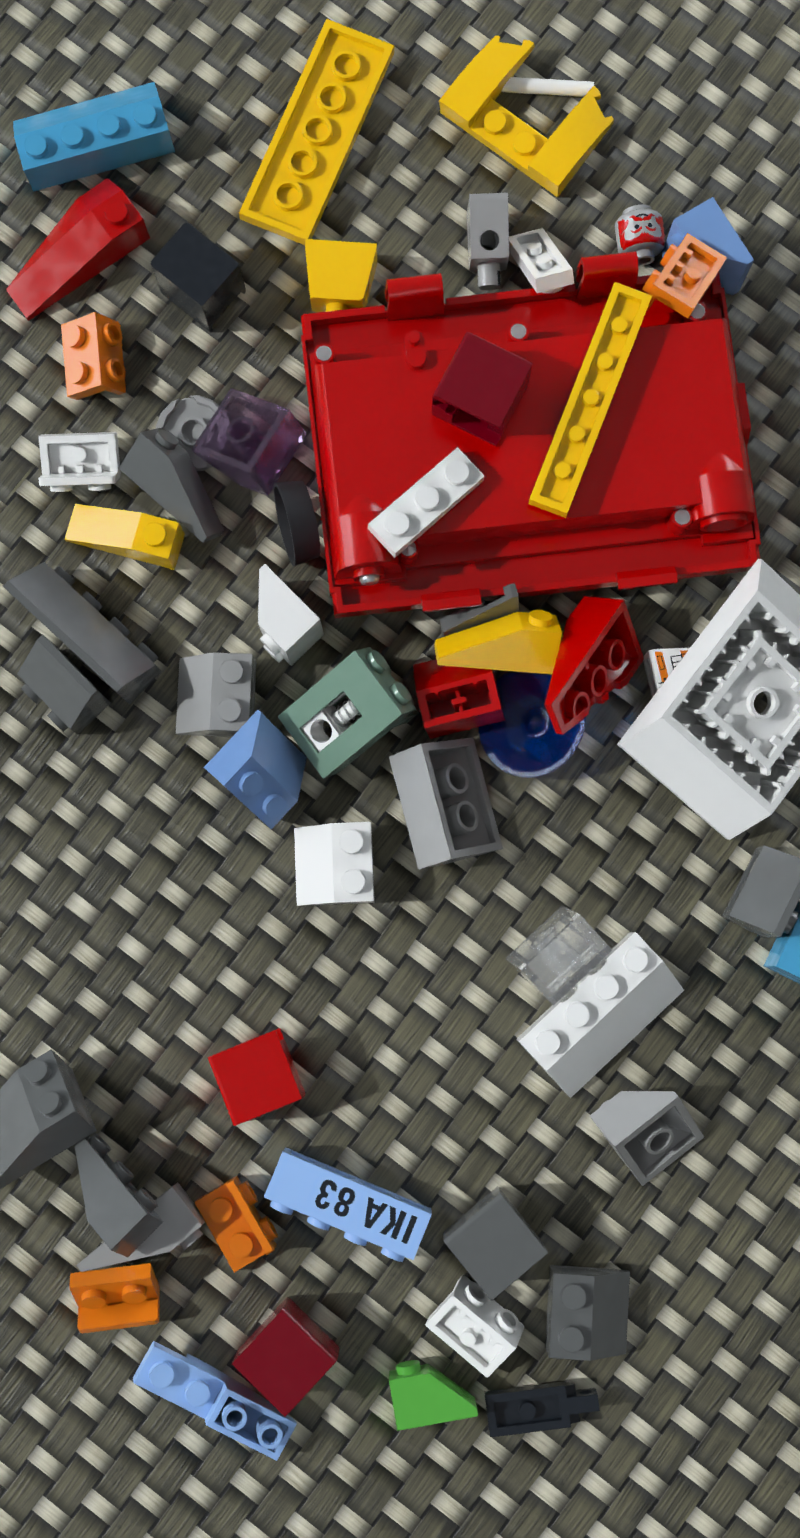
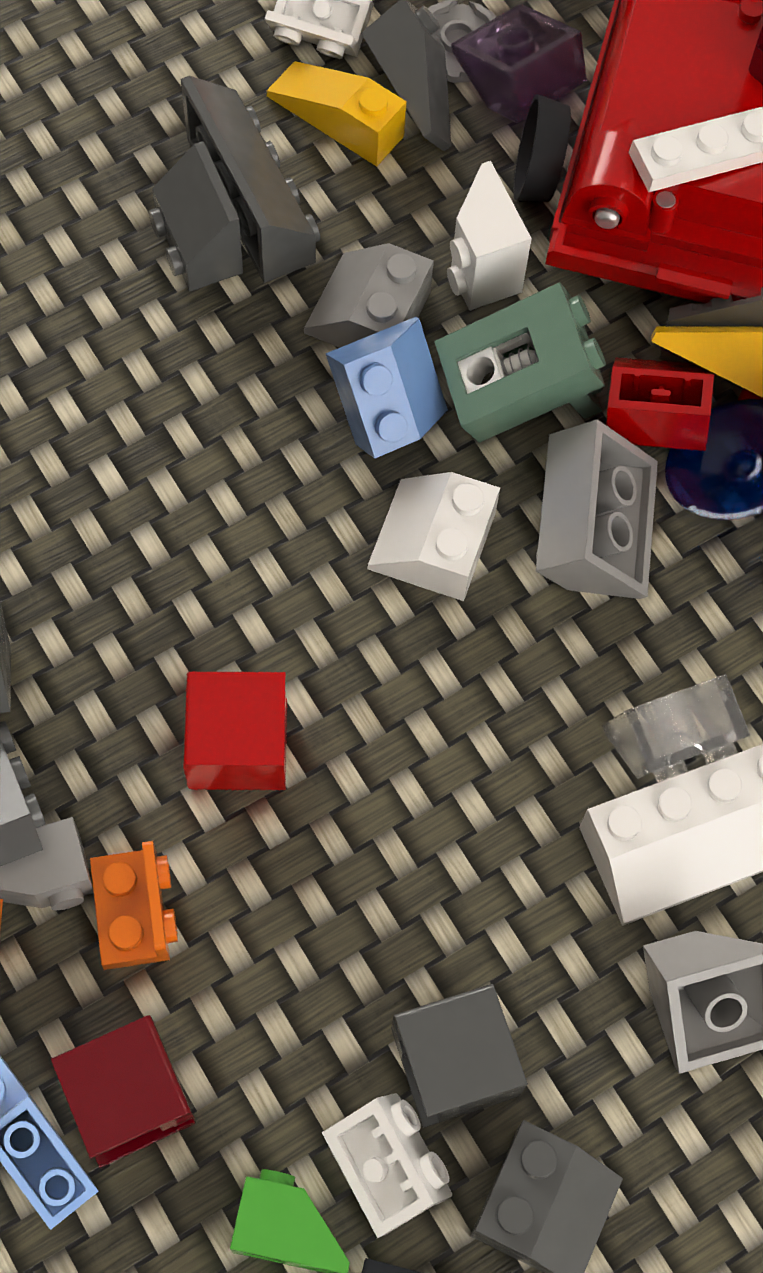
camera: 15 degrees right, 15 degrees down
light blue brick [264,1147,432,1262] -> none

